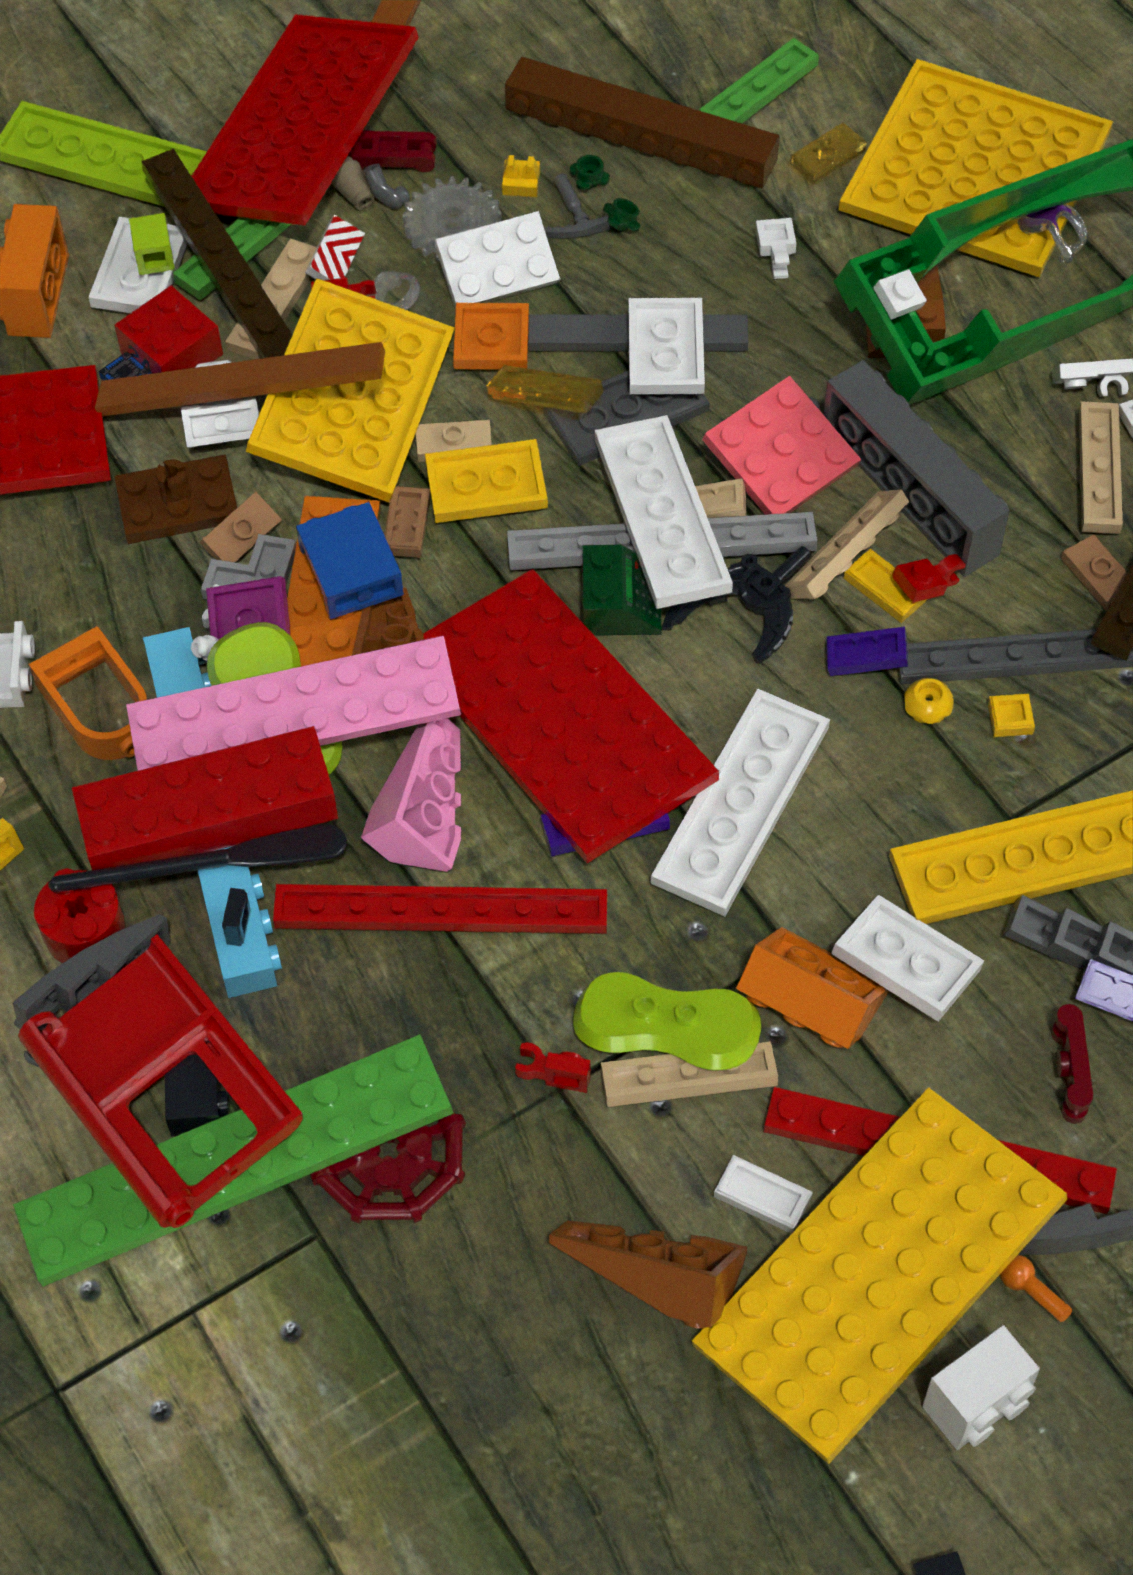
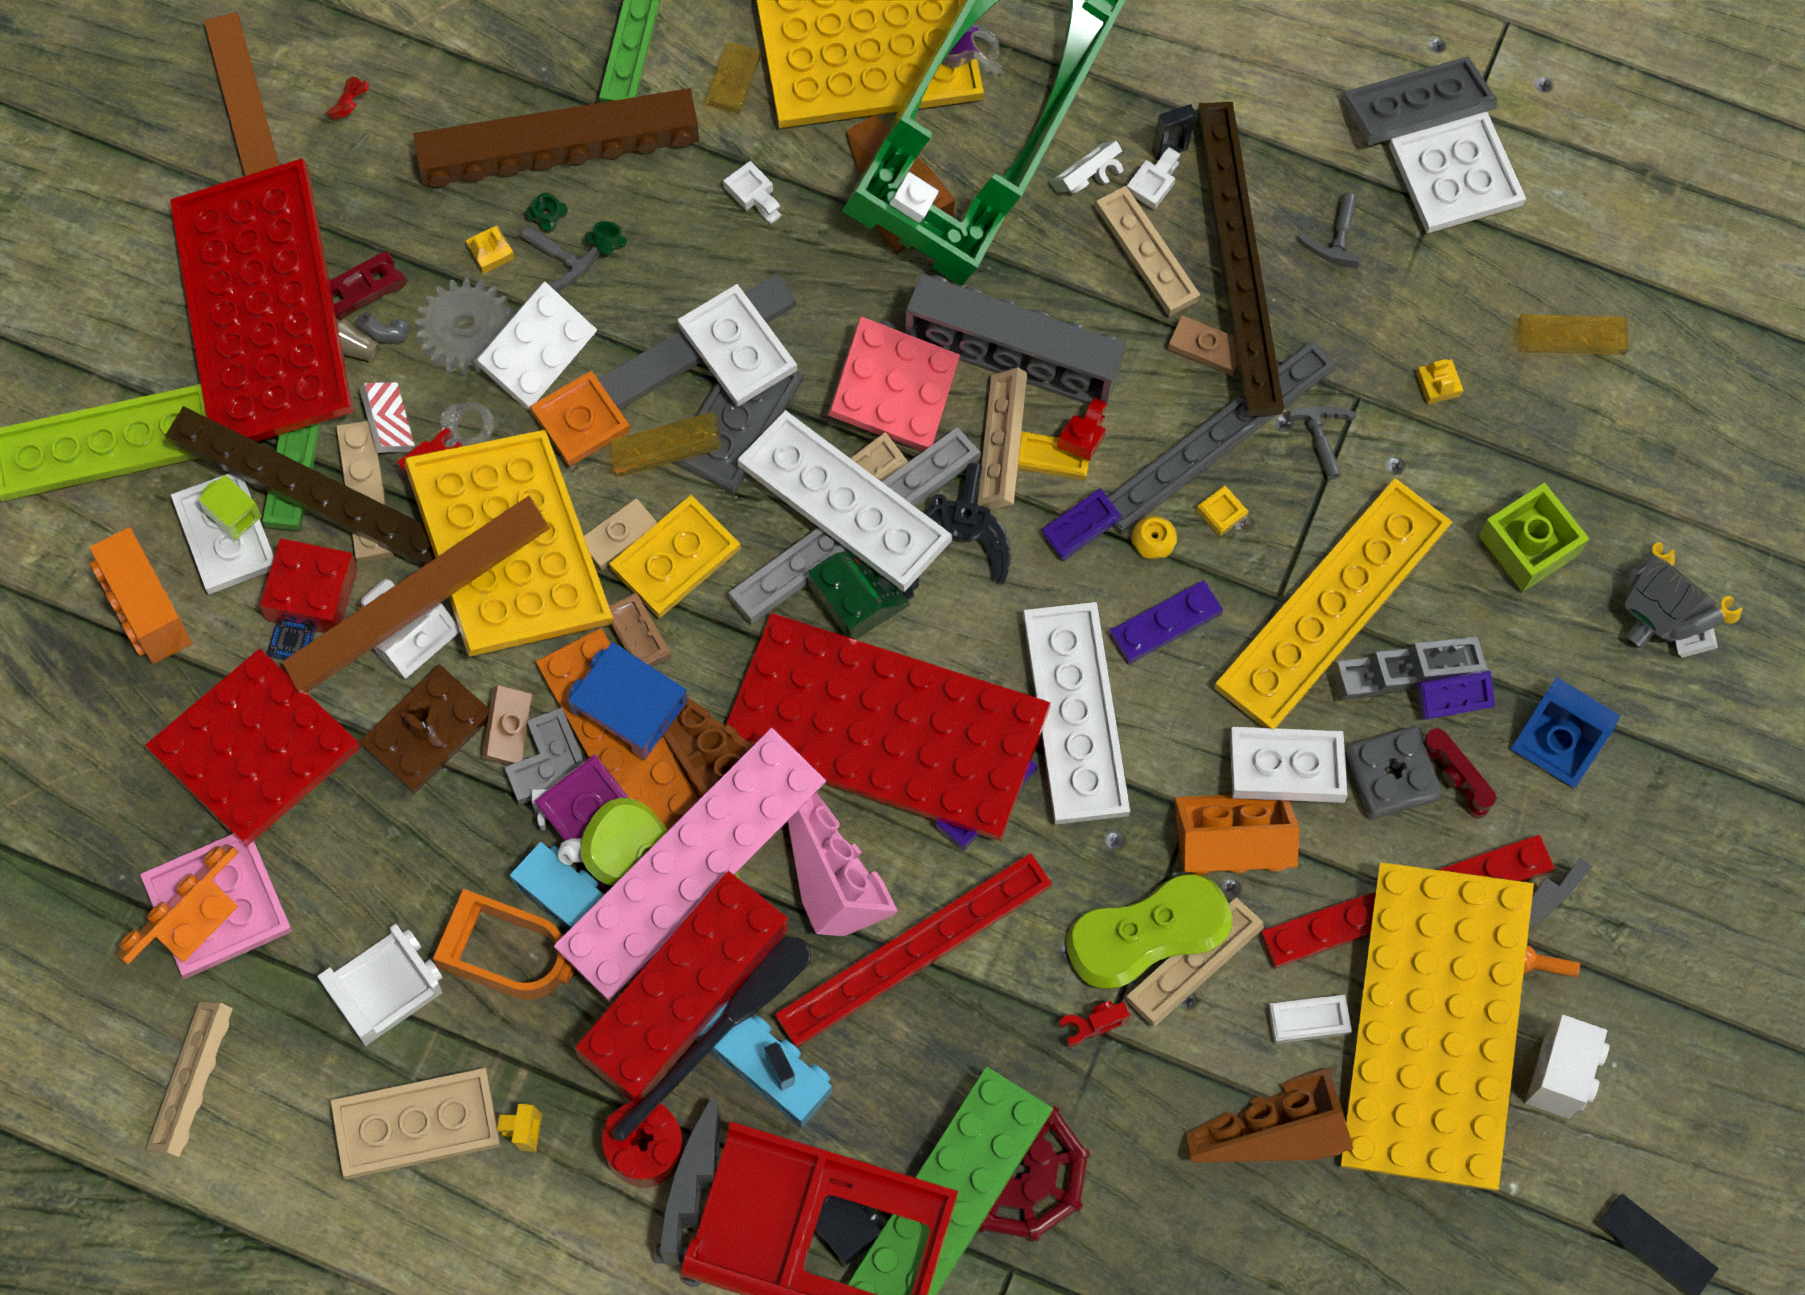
camera: 40 degrees left, 10 degrees up
none -> red piece [325,76,369,119]
none -> dark purple plate [1109,580,1223,665]
none -> dark grey brick [1345,726,1442,820]

